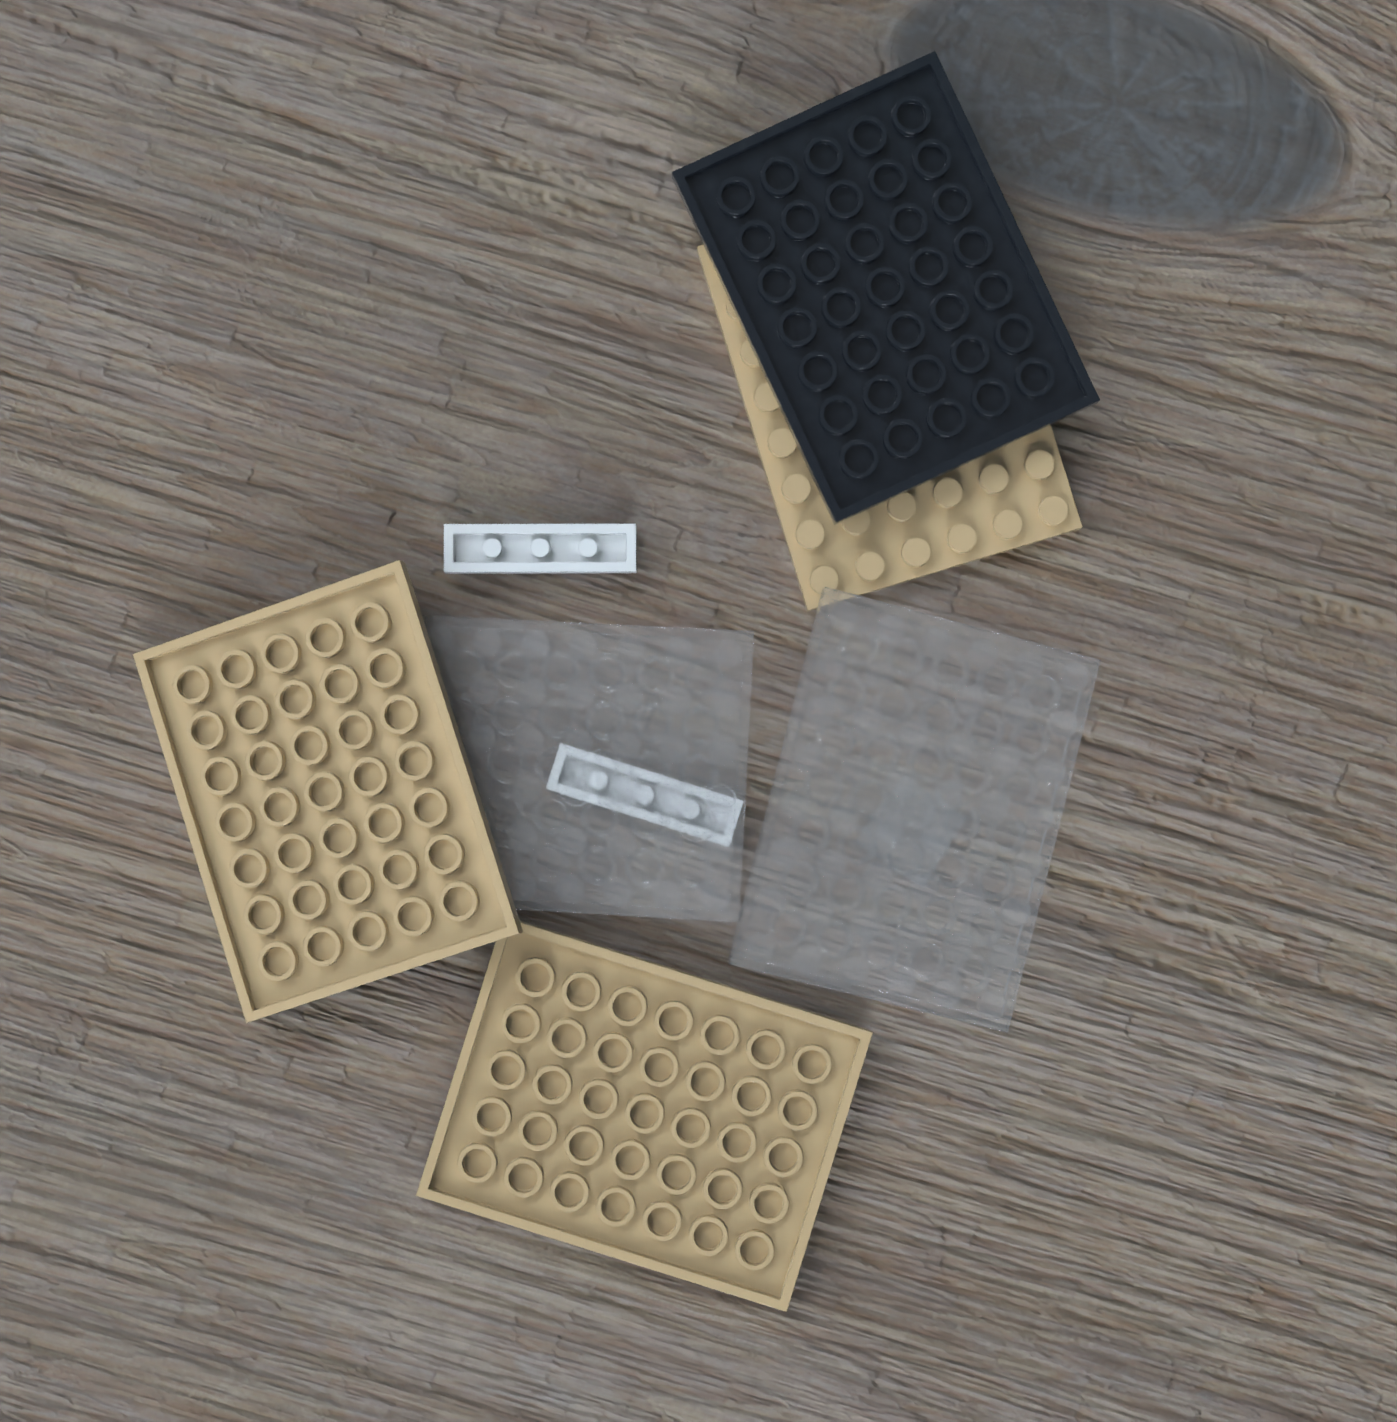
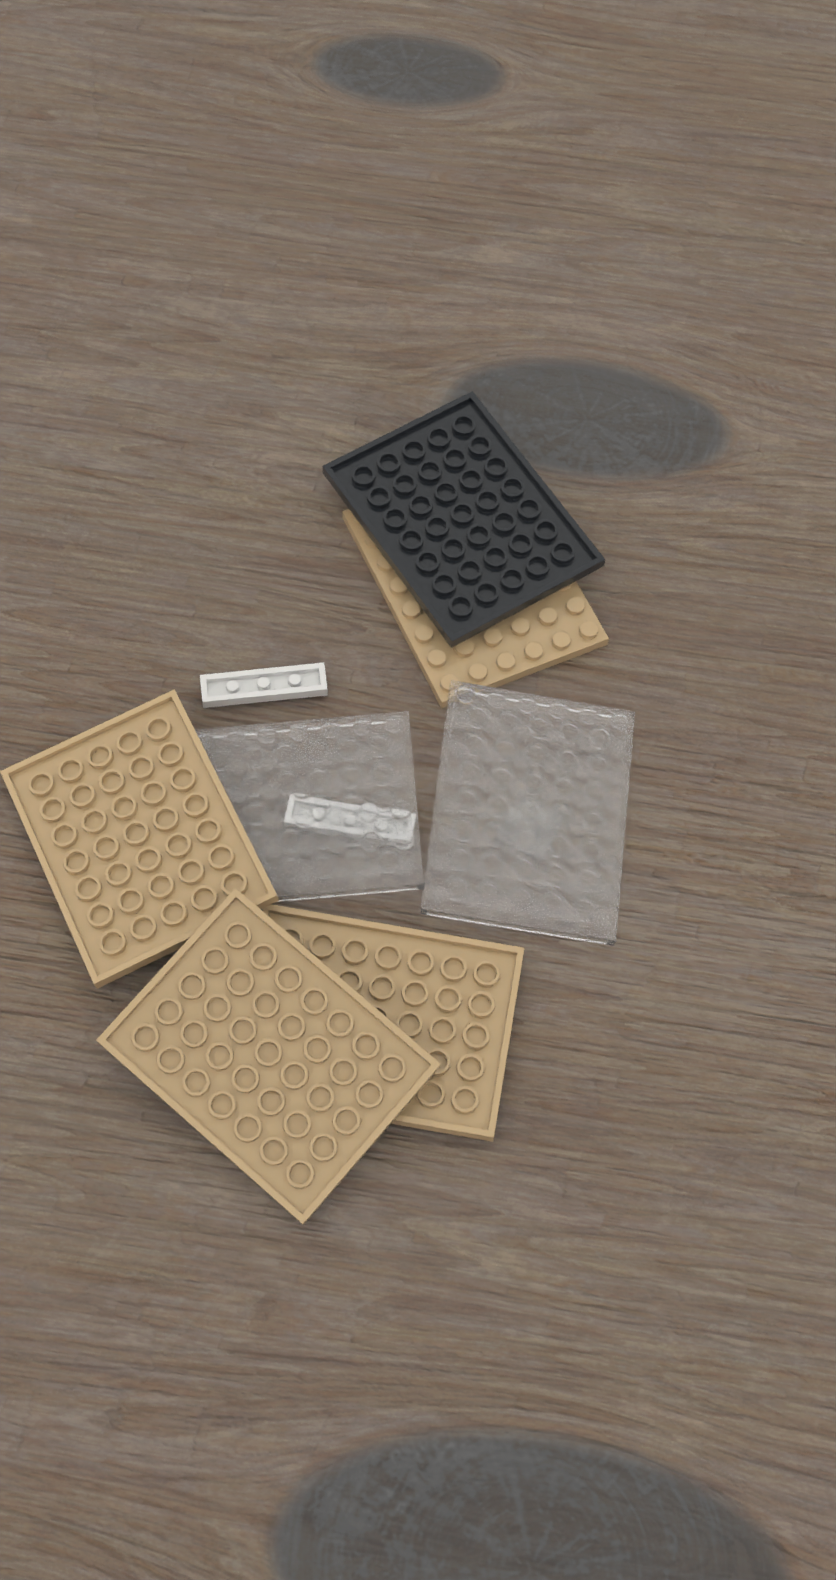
camera: 10 degrees left, 25 degrees down
none -> tan plate [96,888,441,1225]

